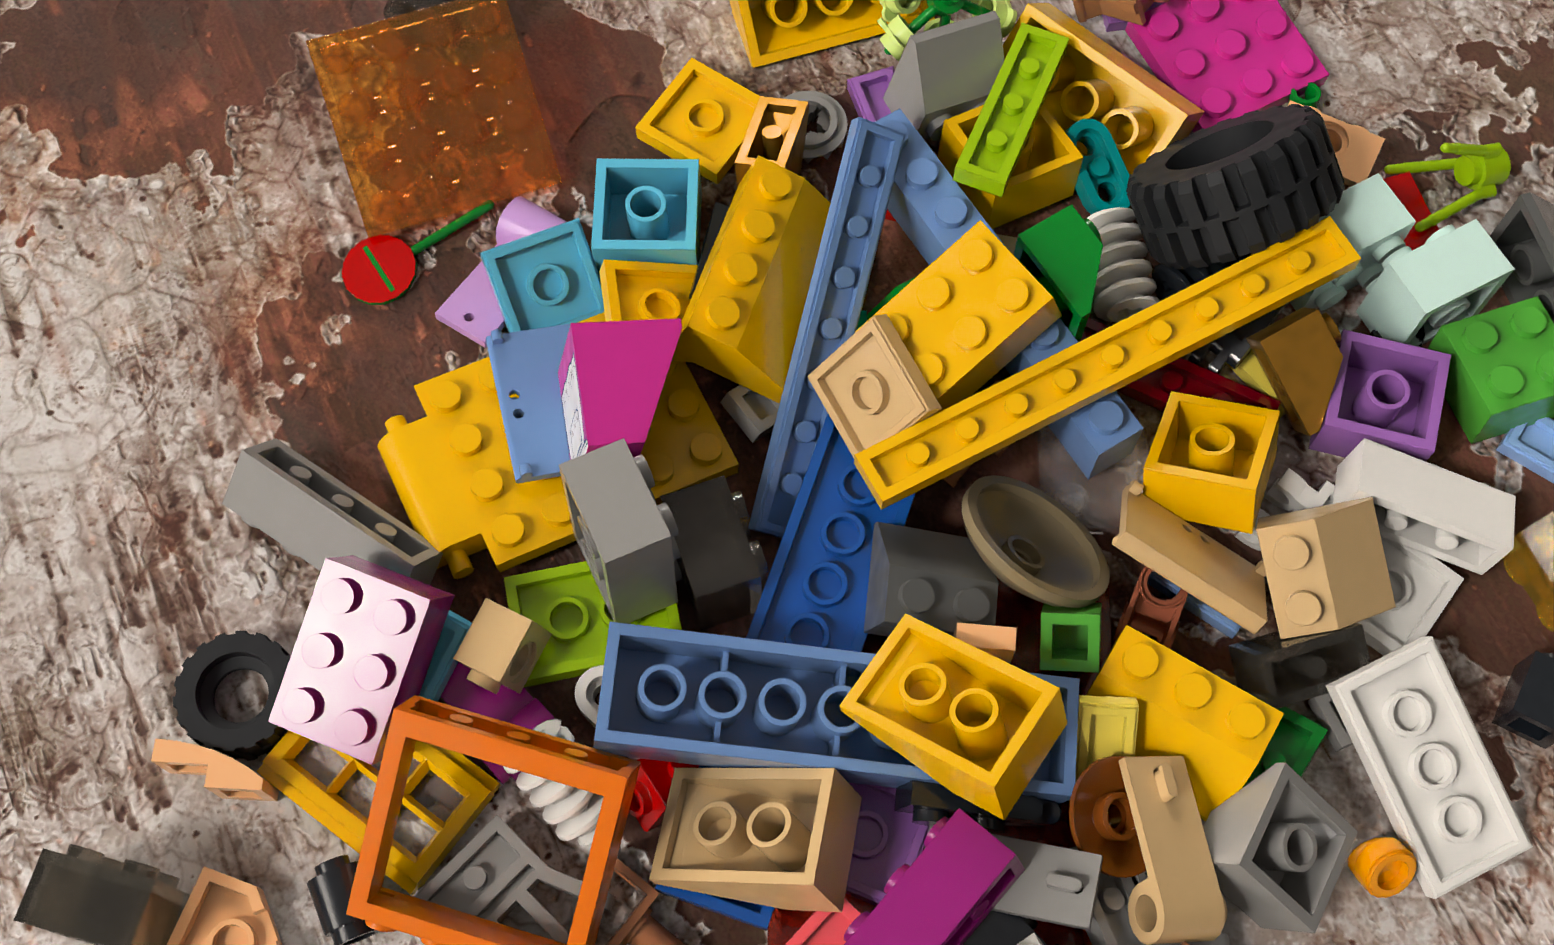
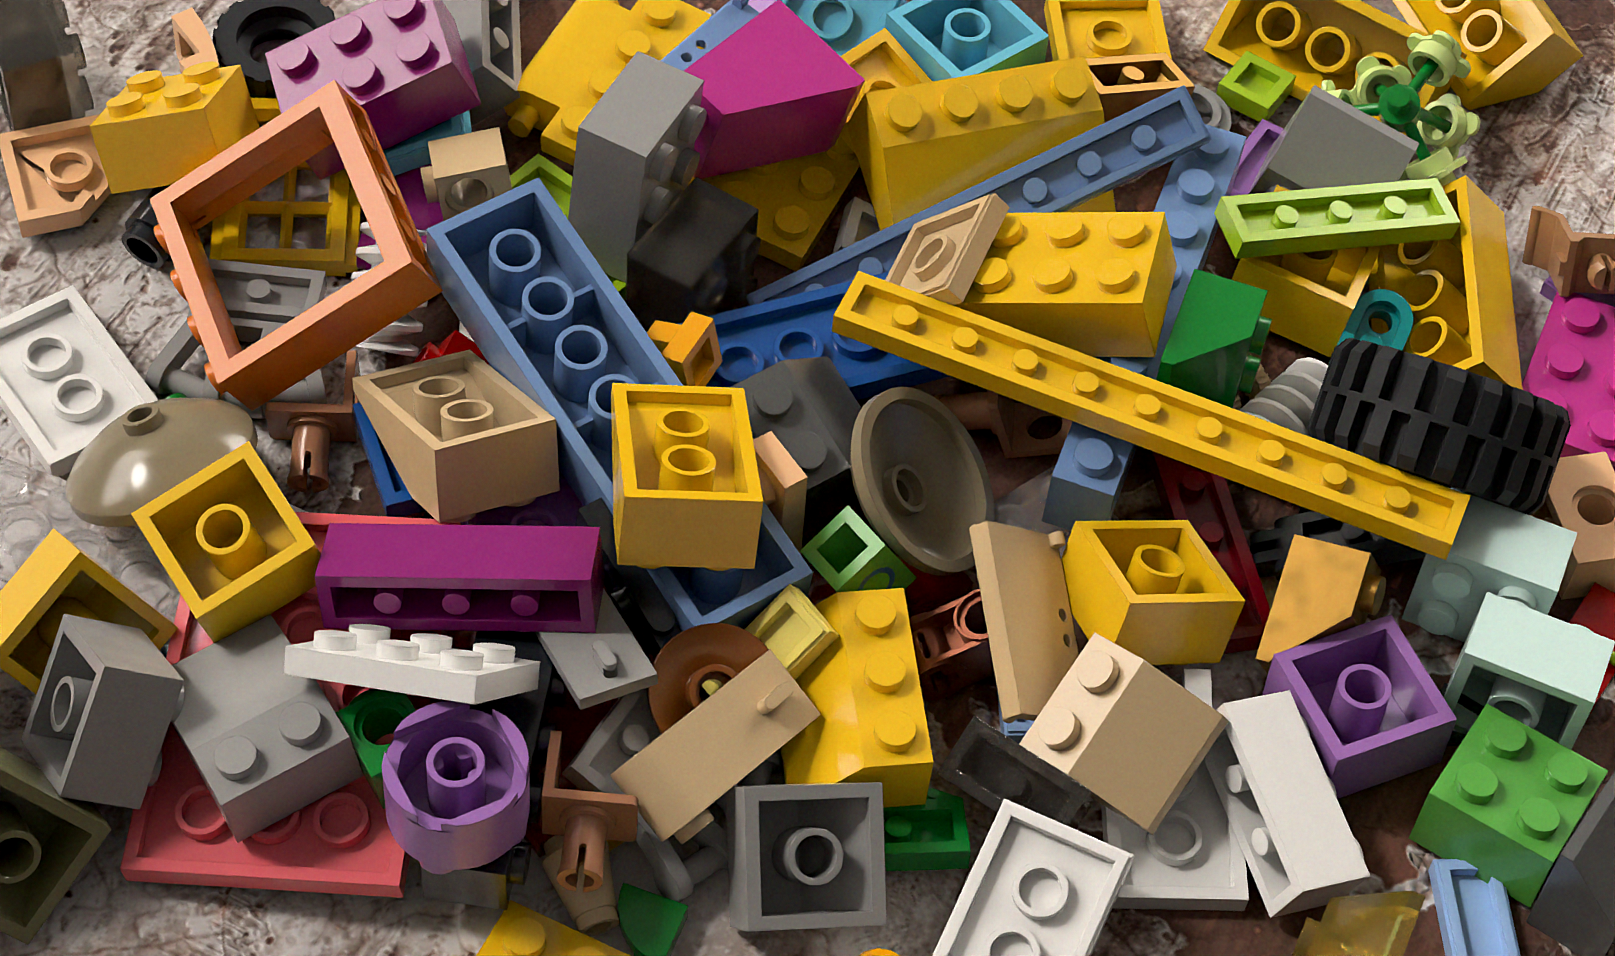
camera: 45 degrees right, 15 degrees down
none -> yellow brick [89,61,260,194]
none -> light orange tile [647,312,723,387]
none -> lime plate [1216,51,1296,122]

